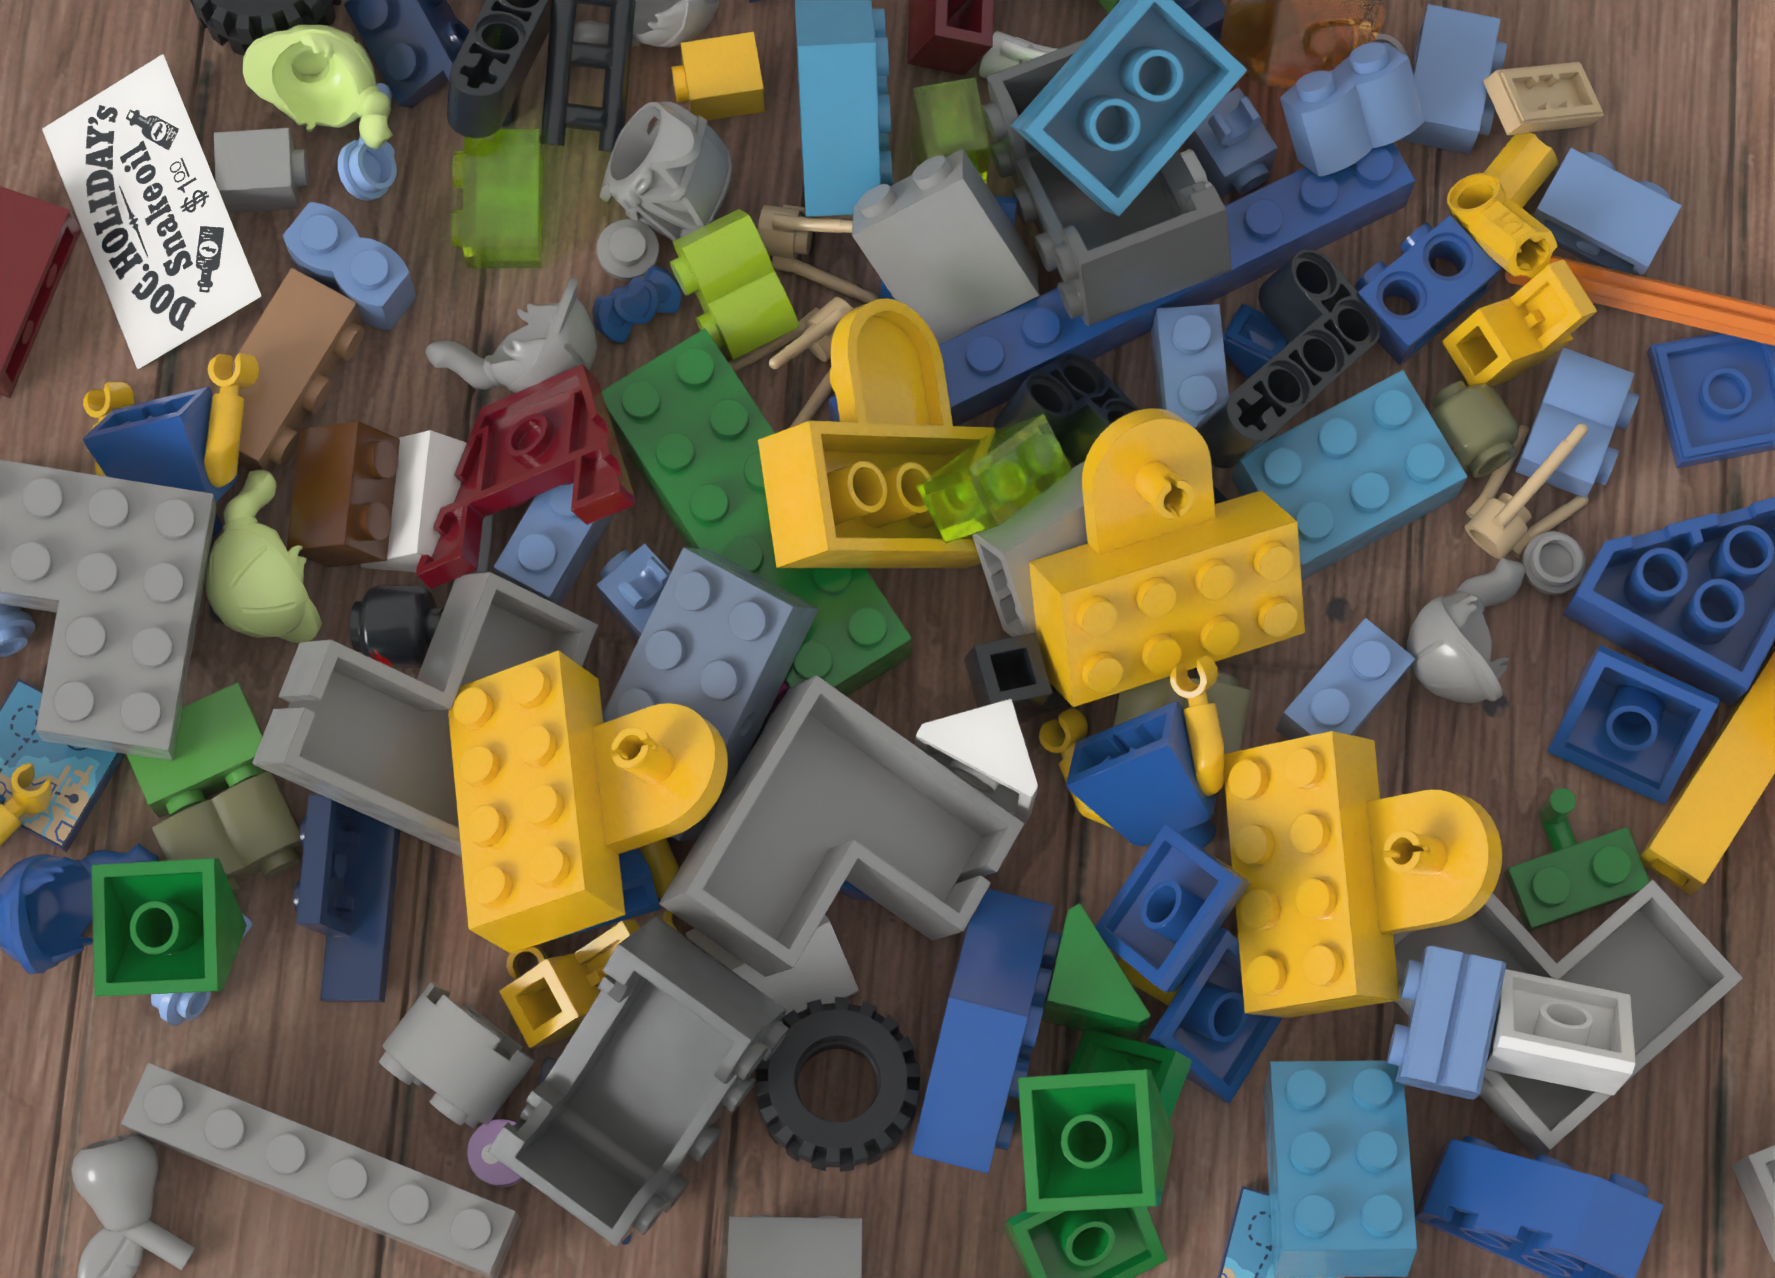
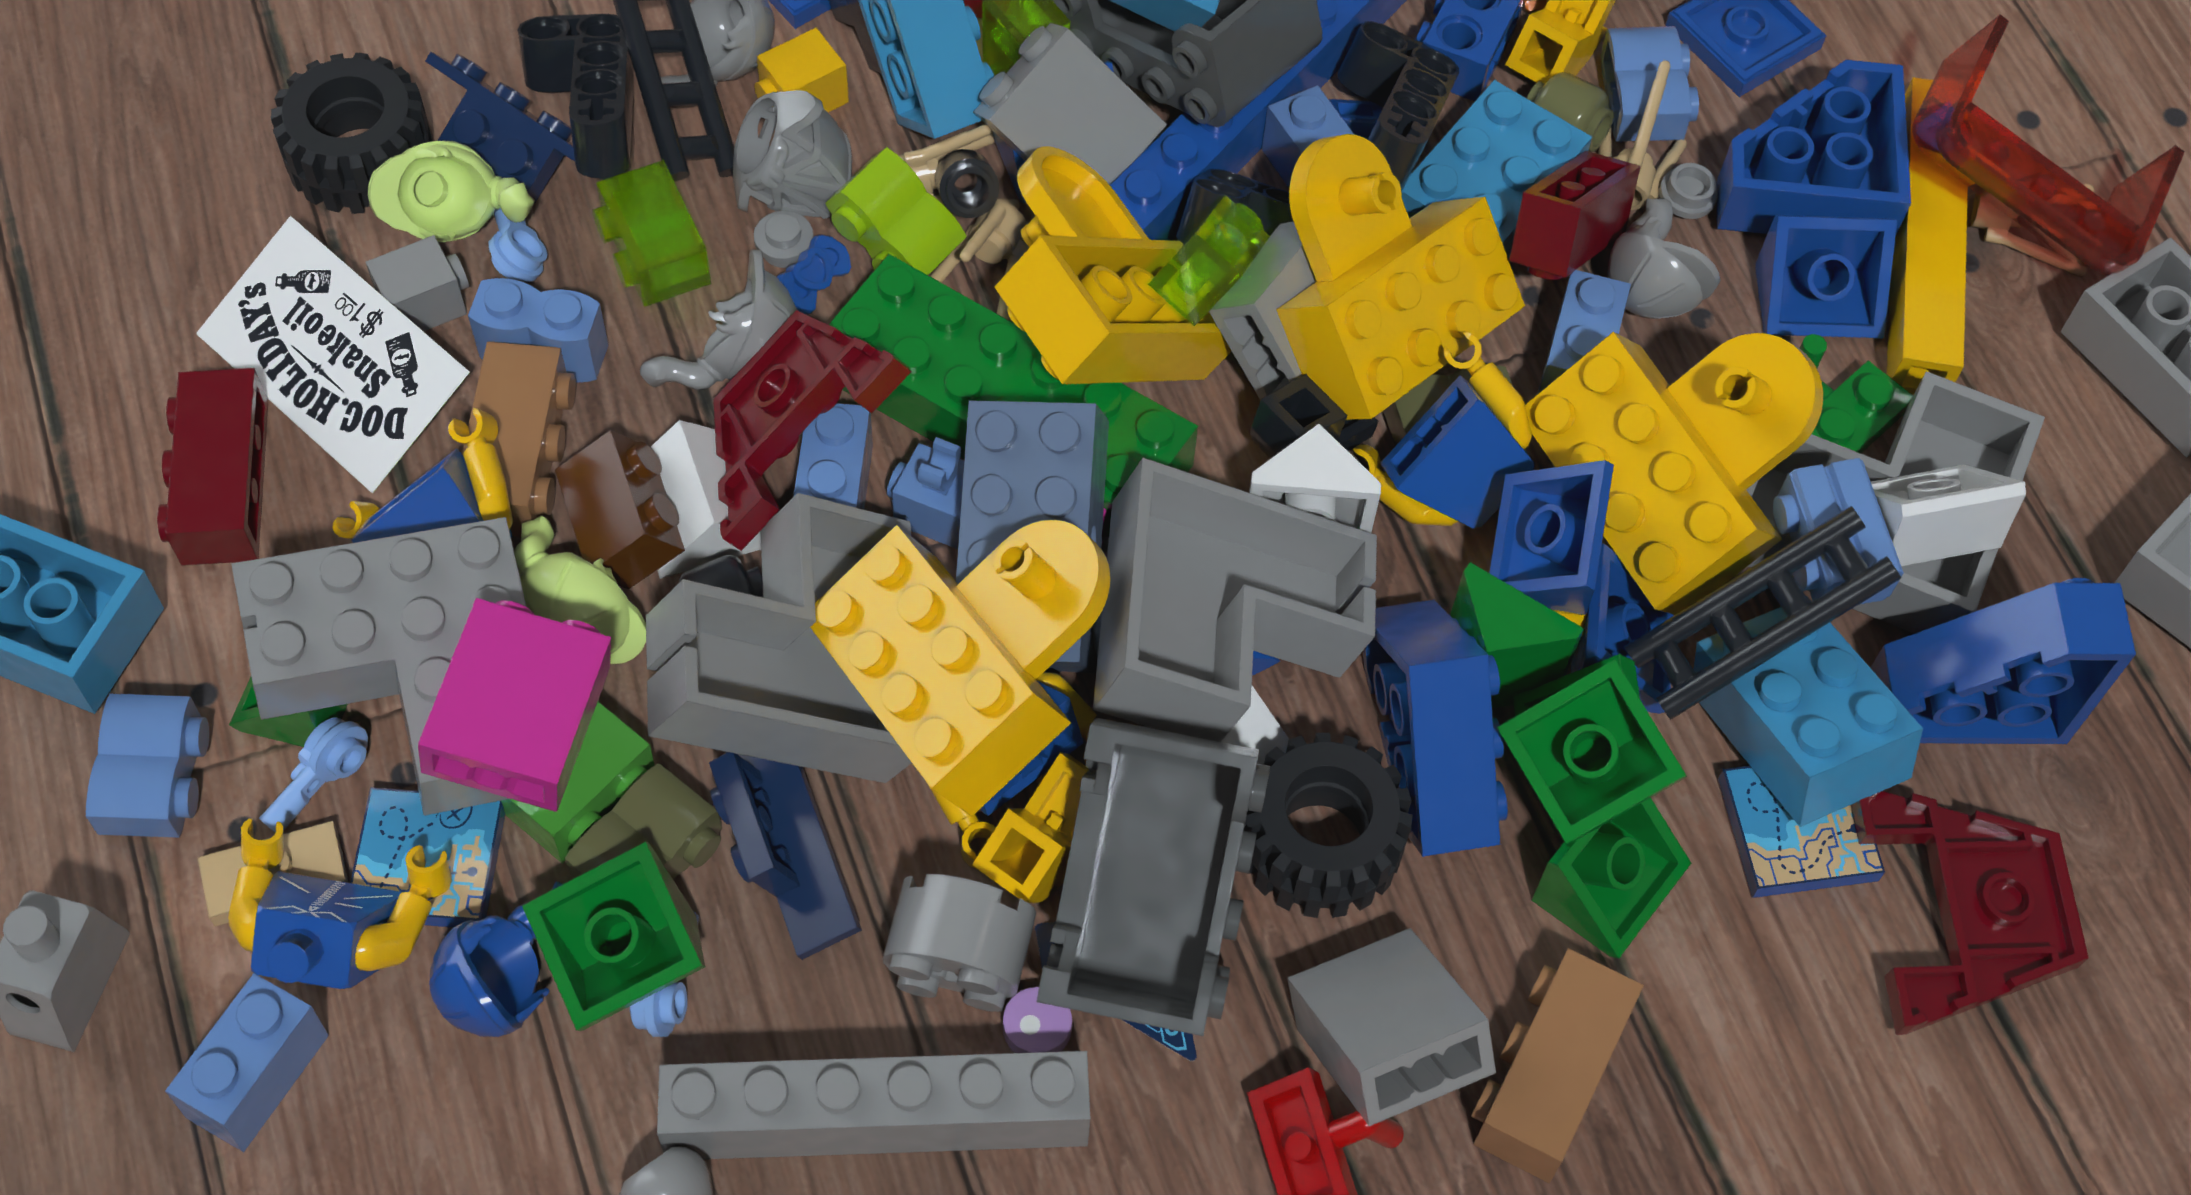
camera: 25 degrees left, 15 degrees down
none -> dark pink brick [418,598,611,812]
none -> black brick [935,149,999,218]
none -> dark red brick [1509,151,1641,280]
none -> black bar [1624,506,1901,720]

